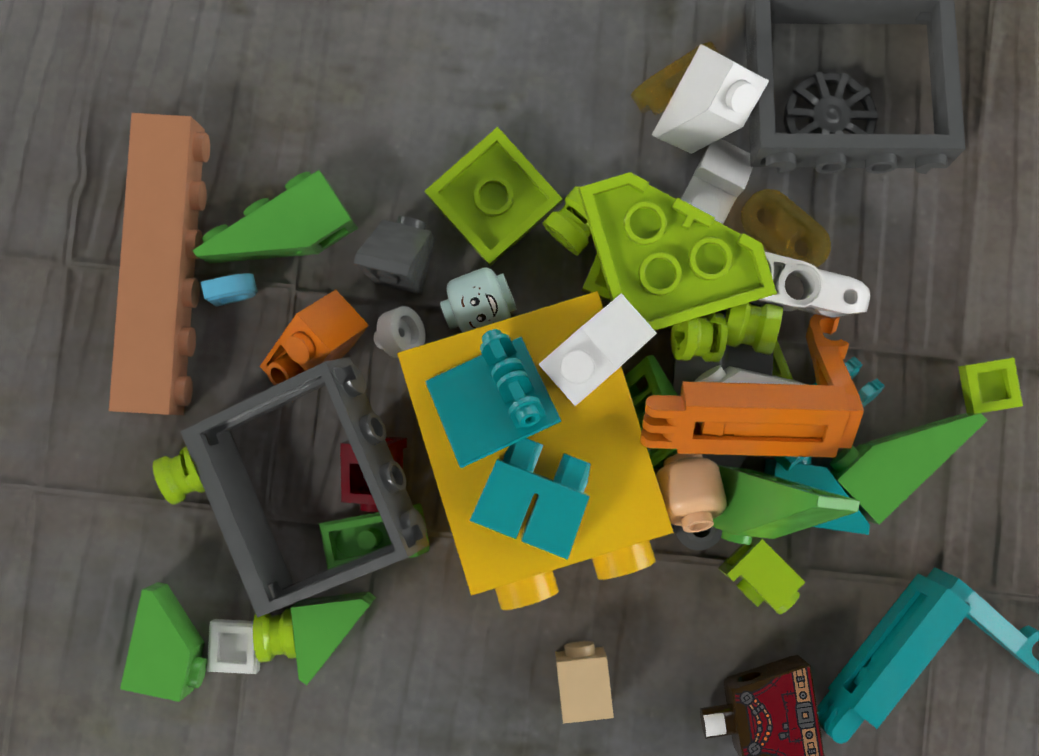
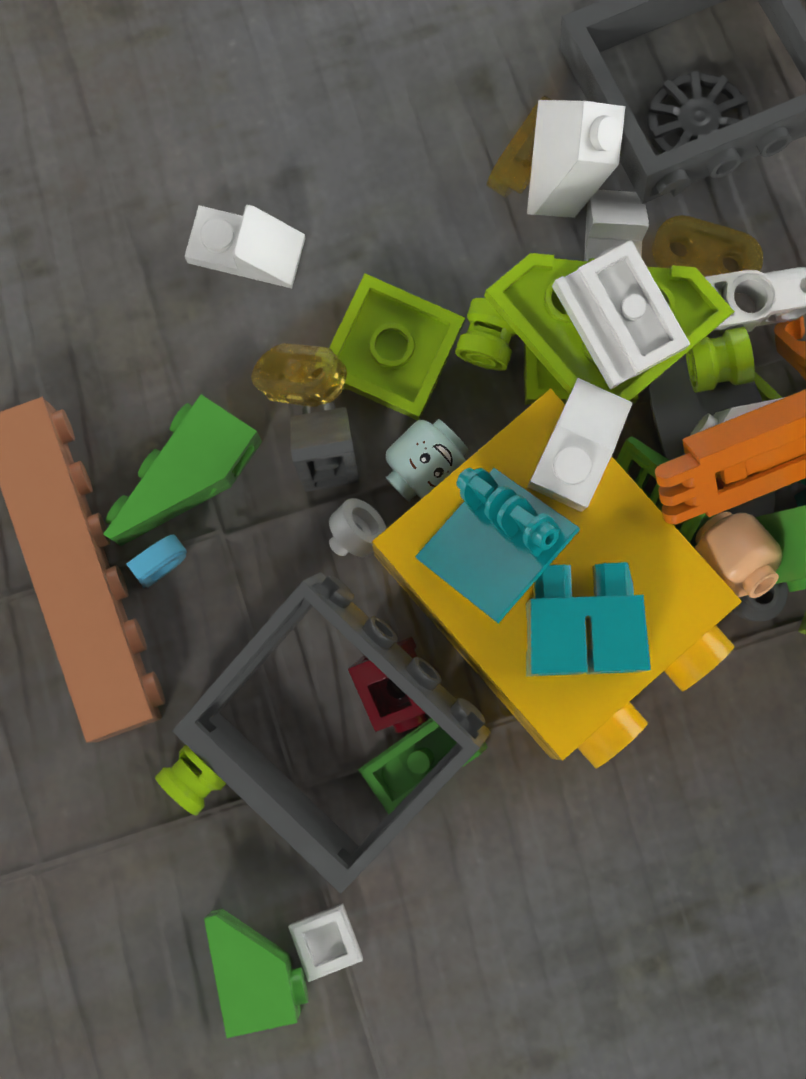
camera: 25 degrees left, 5 degrees down
lime wheel [253,608,296,662] -> none
orange slope [259,289,369,402] -> none
bright green slope [291,591,376,686] -> none
tan brick [555,641,614,724] -> none
lime wheel [671,312,728,363] -> none
none -> white slope [185,205,305,289]
none -> clear yellow plate [251,343,347,407]
none -> white plate [552,240,690,390]

